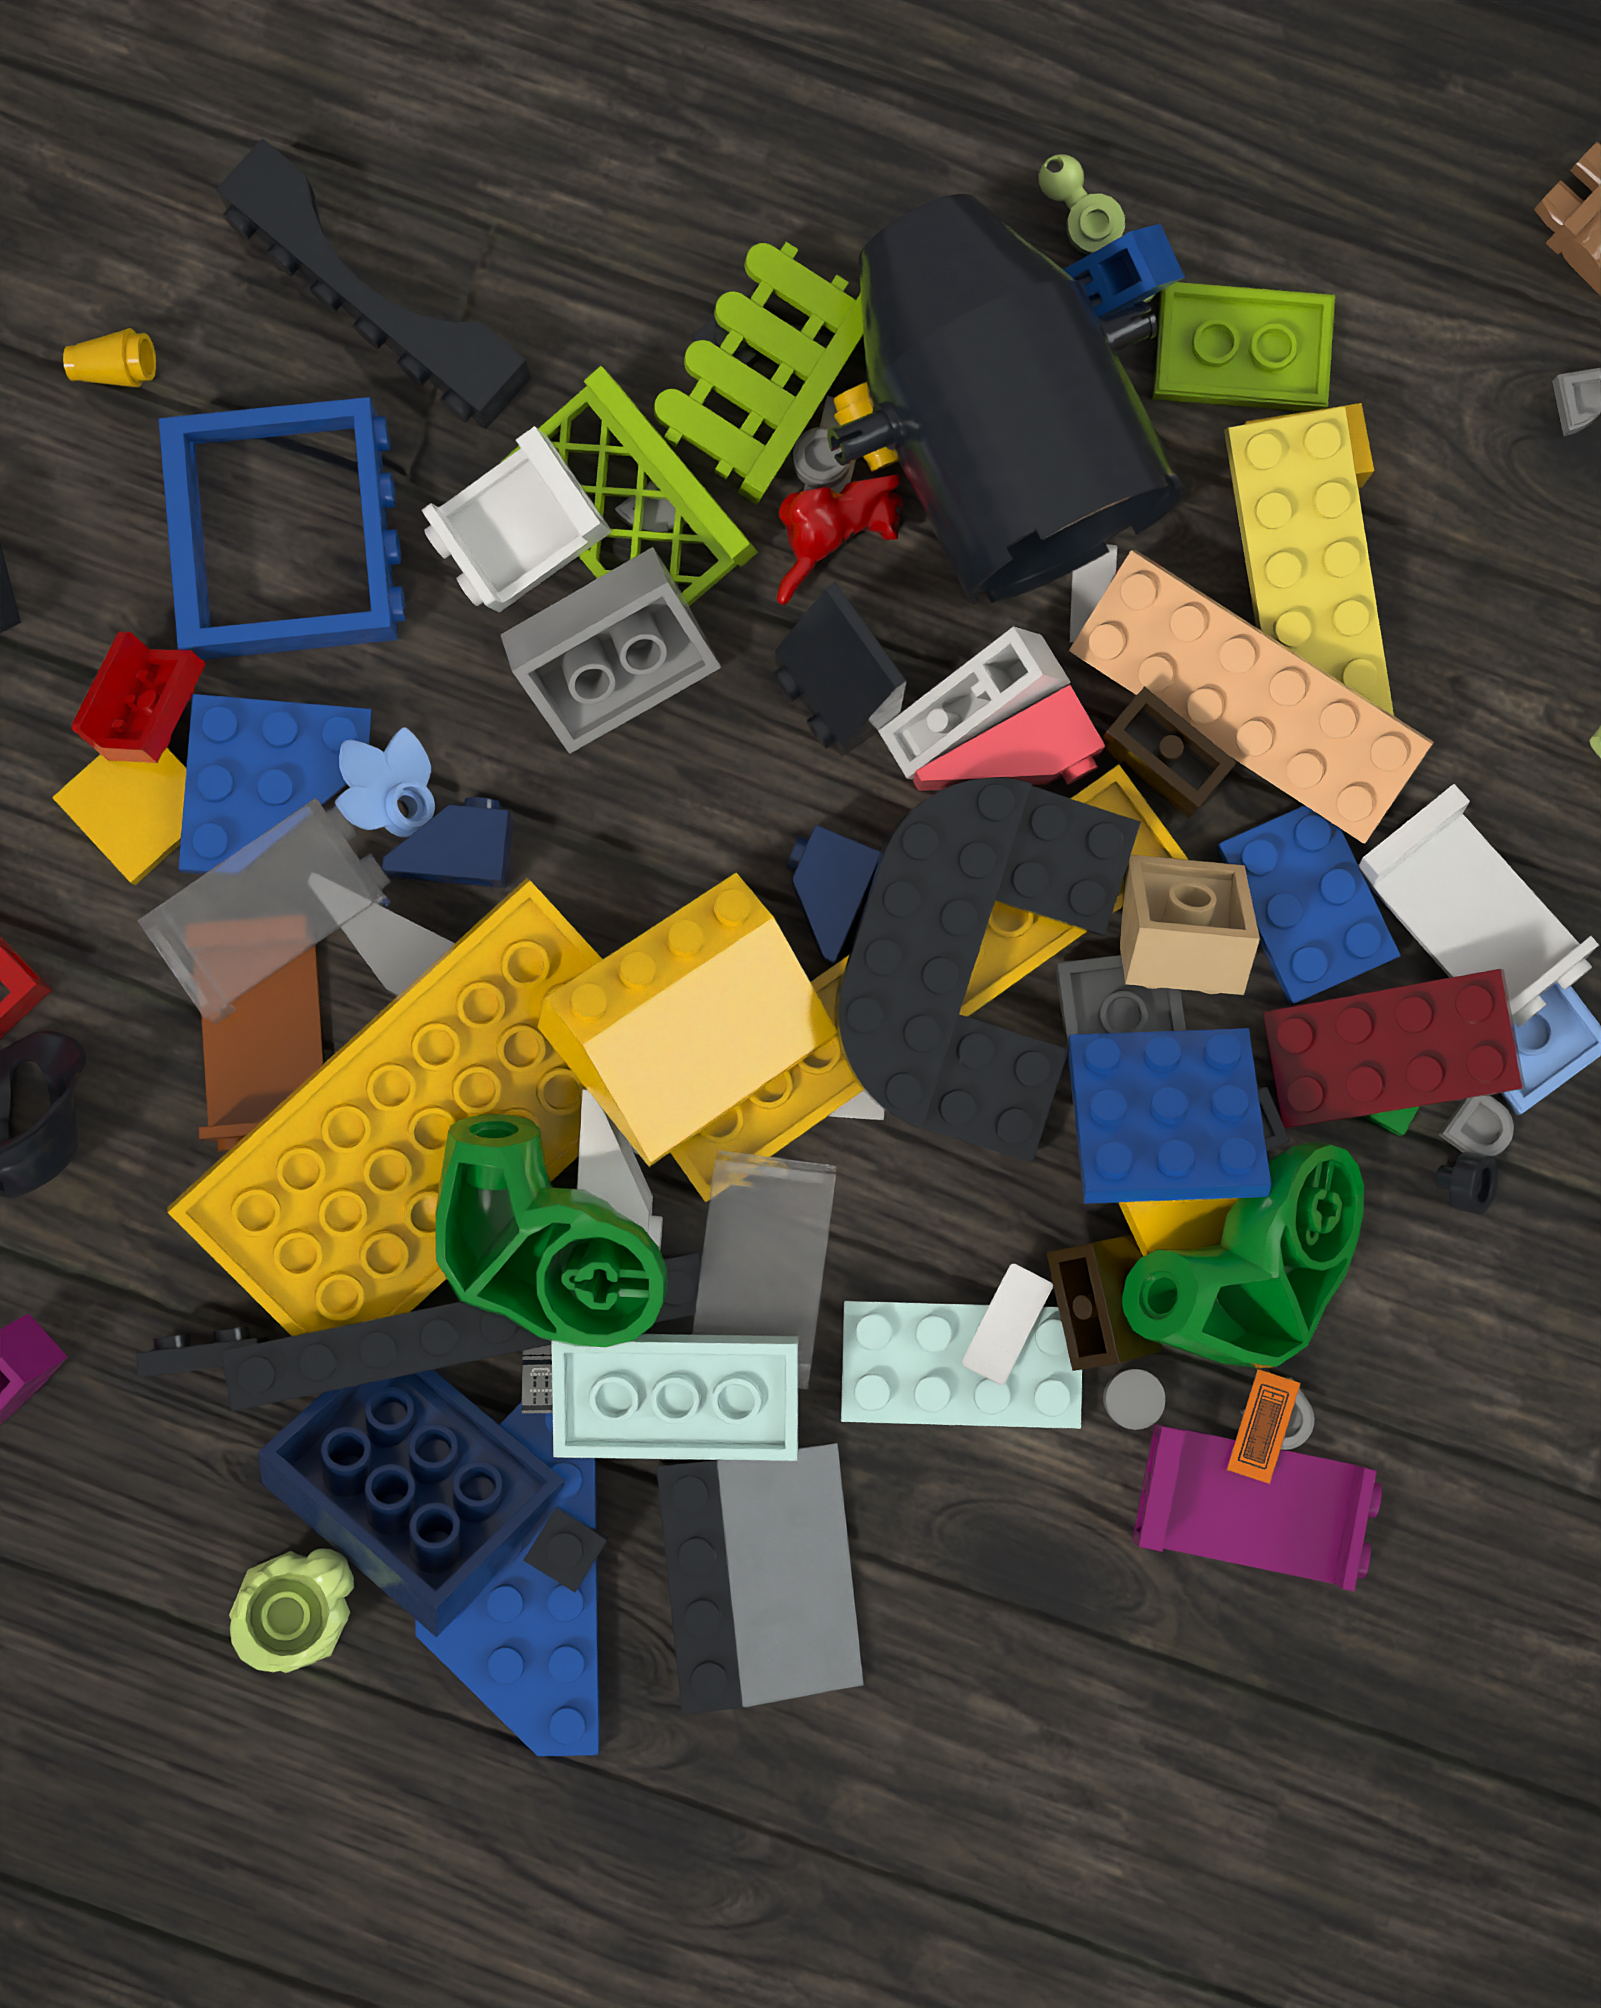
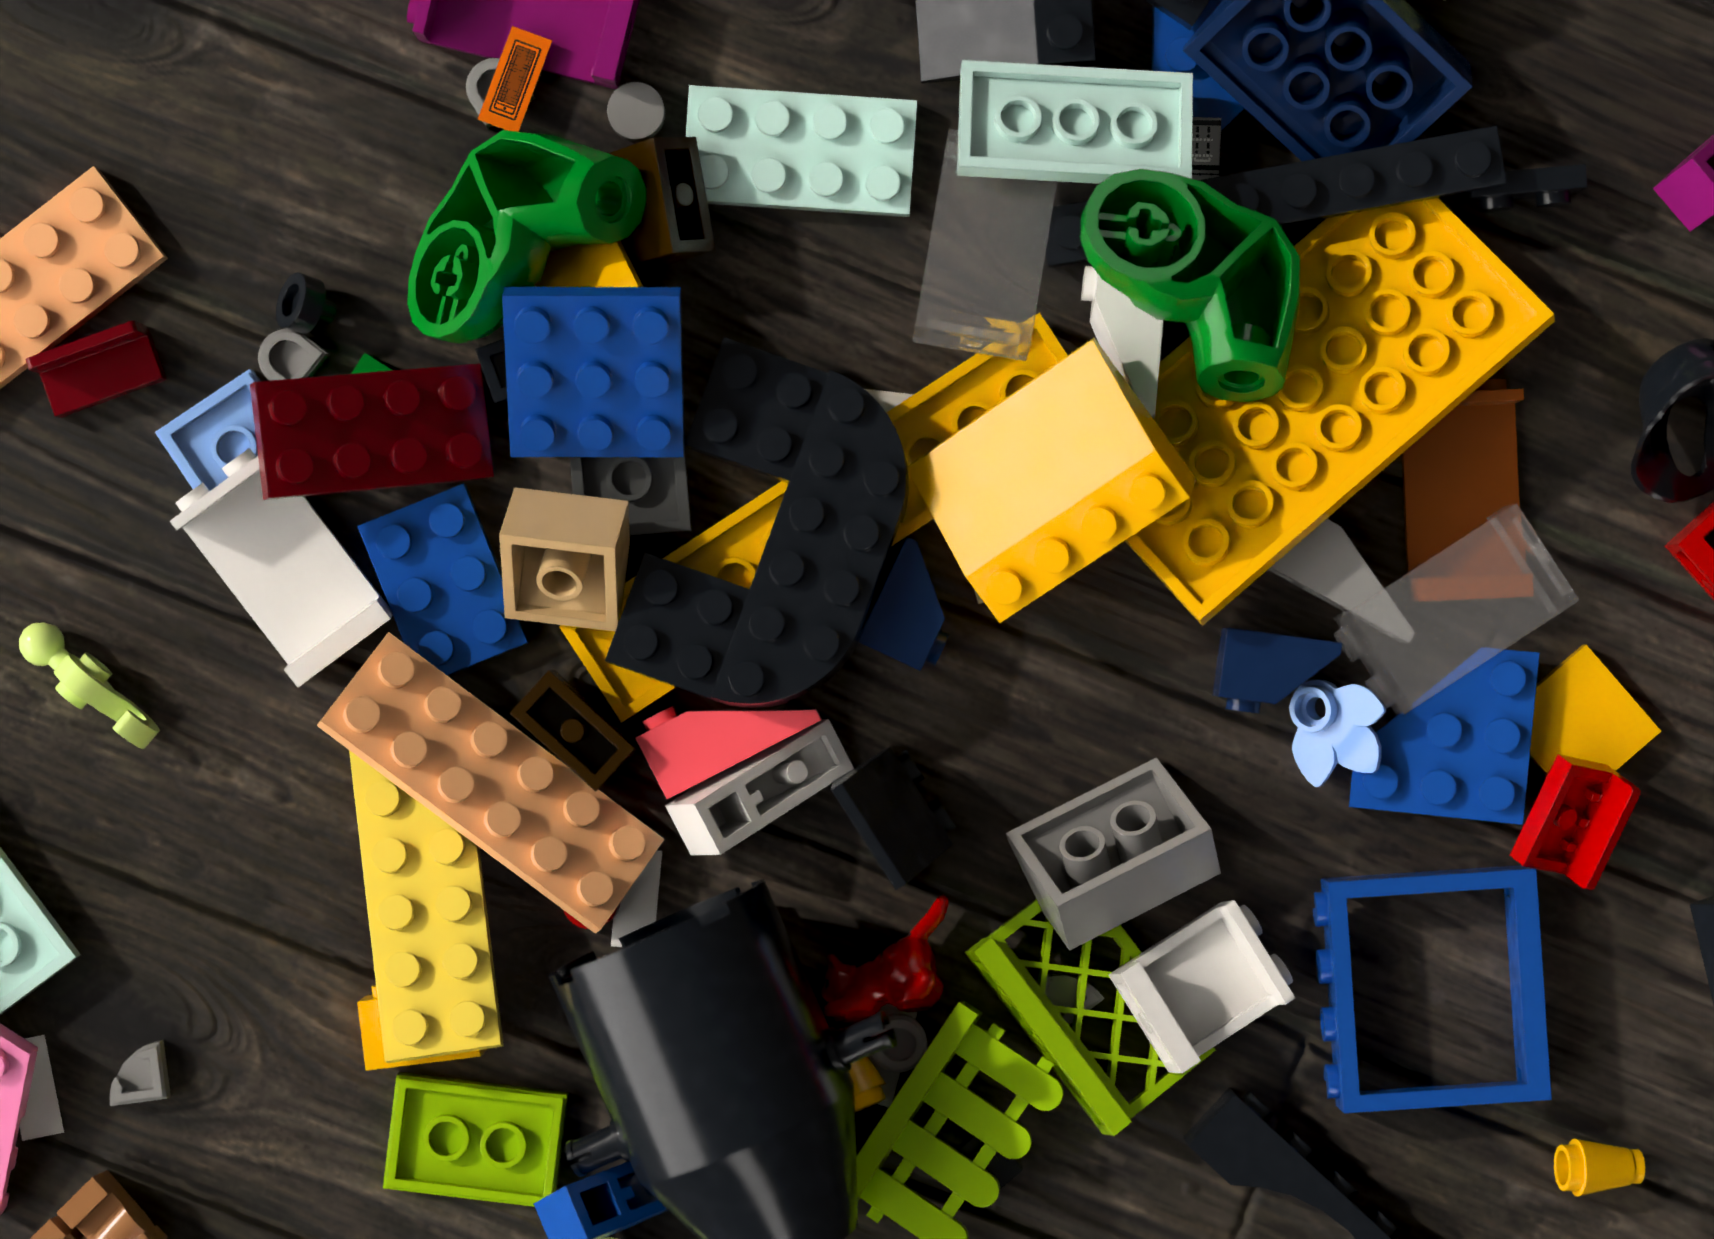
camera: 170 degrees left, 5 degrees up
white sticker [962,1264,1053,1385] -> none

